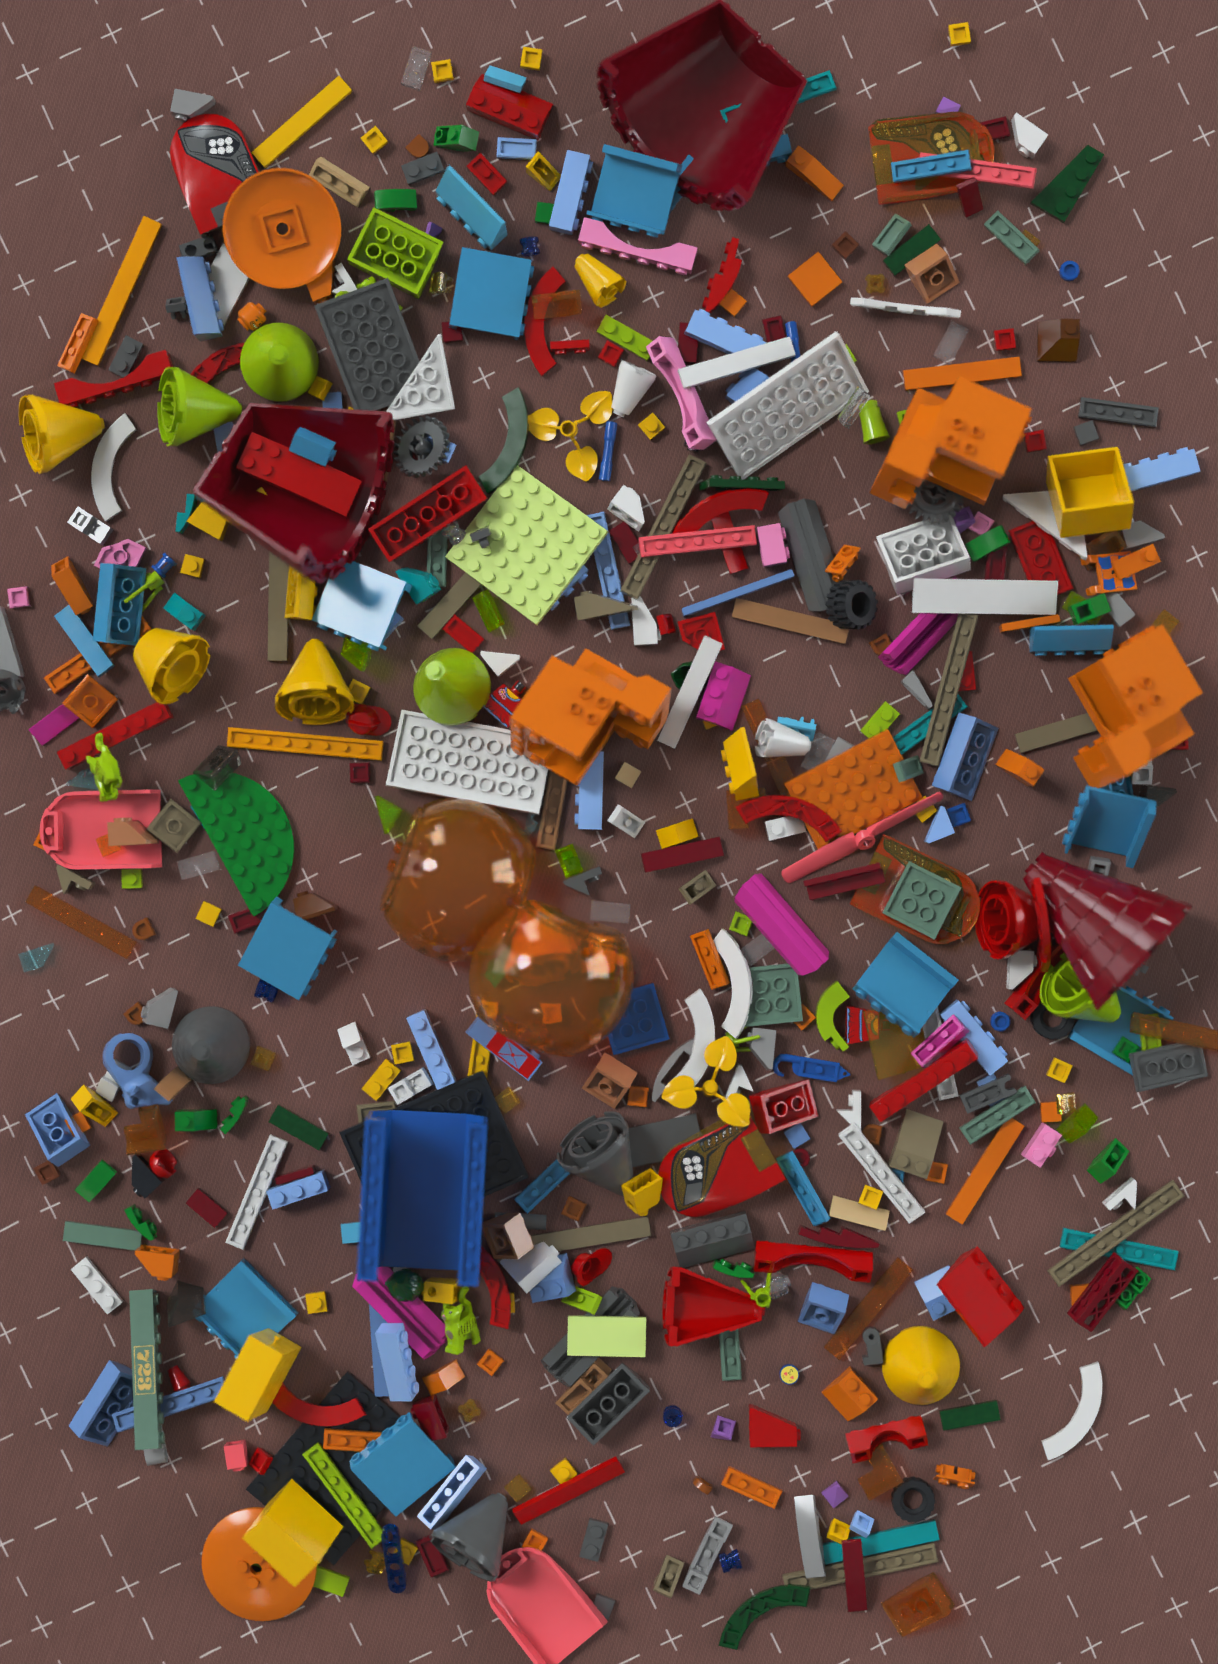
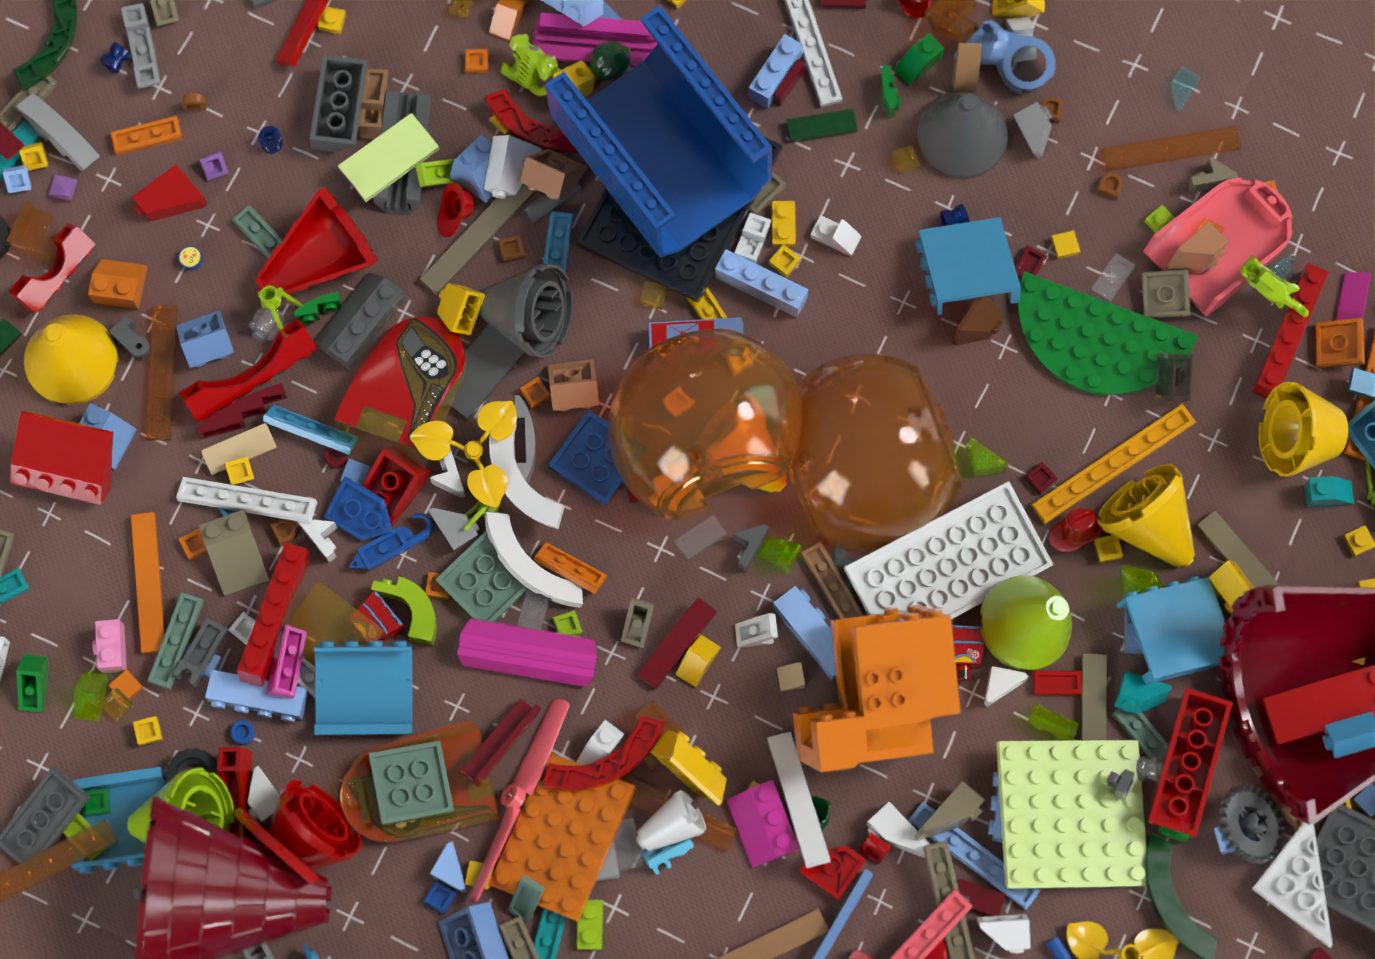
camera: 140 degrees right, 15 degrees down
none -> blue tile [323,476,393,541]

